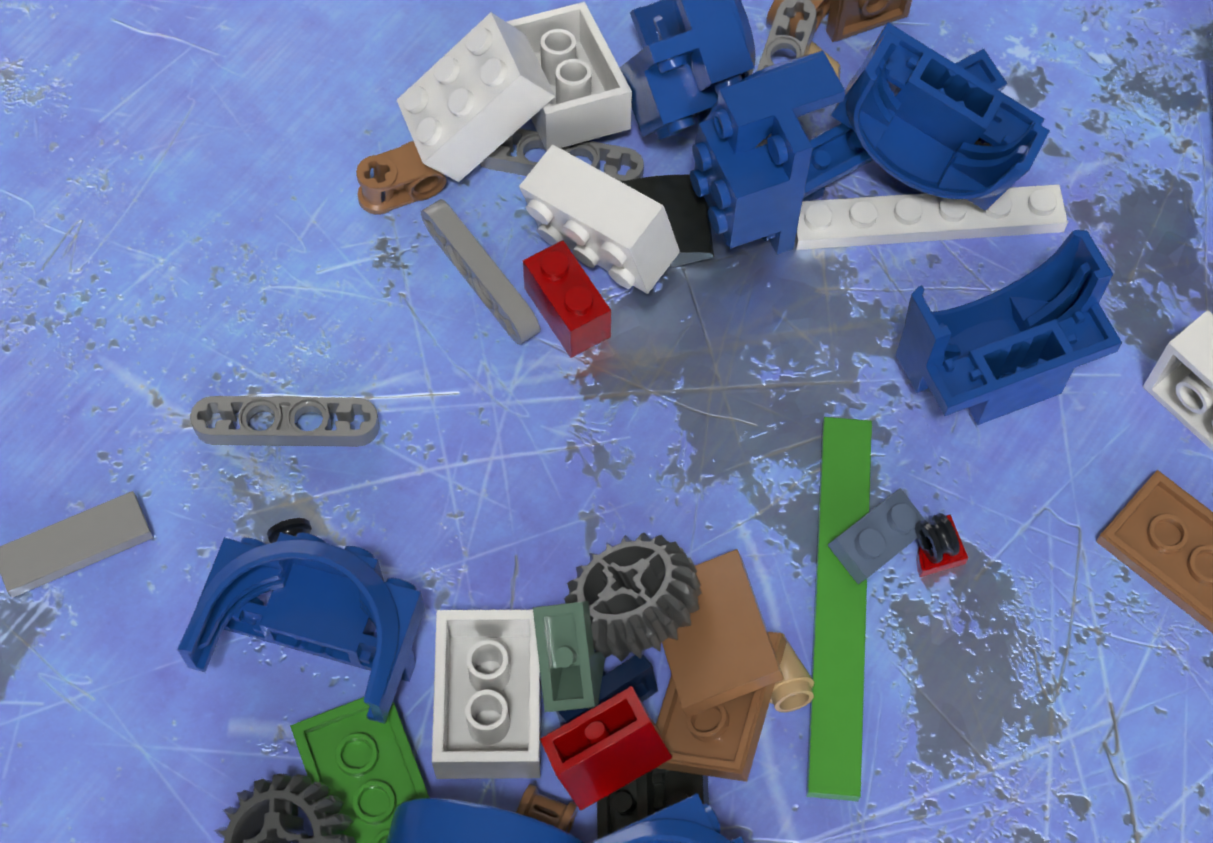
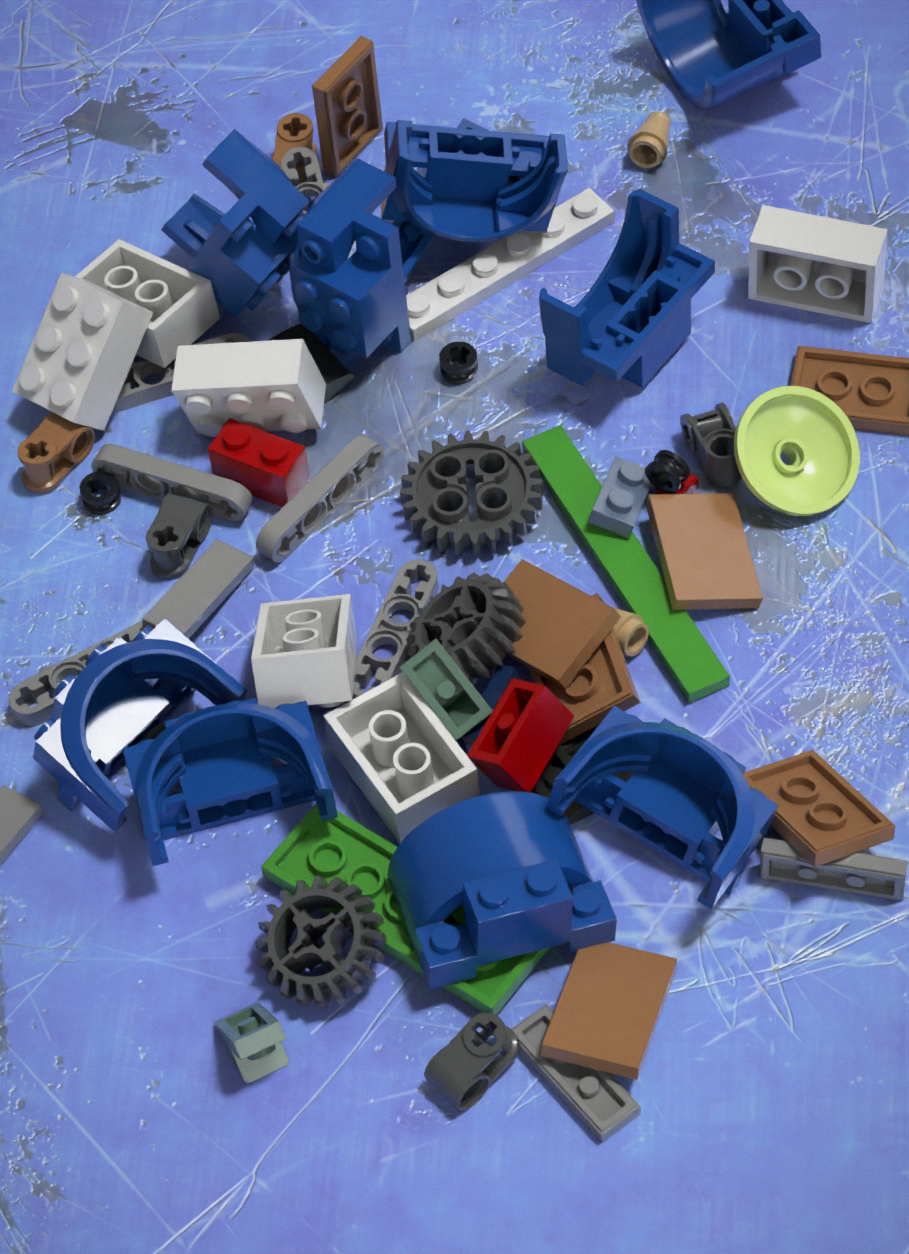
camera: 25 degrees left, 10 degrees down
none -> blue piece [33,618,248,832]
none -> black bush [79,471,121,515]
none -> light grey tile [142,539,254,639]
none -> dark grey piece [146,493,213,579]
none -> white brick [251,594,358,708]
none -> light grey beam [256,434,384,563]
none -> light grey beam [352,559,439,700]
none -> dark grey gear [400,431,544,556]
none -> black bush [439,341,478,384]
none -> tan cone [628,112,671,168]
none -> medium nougat tile [646,493,763,610]
none -> dark grey piece [680,402,742,487]
none -> yellowish green dish [734,386,860,516]

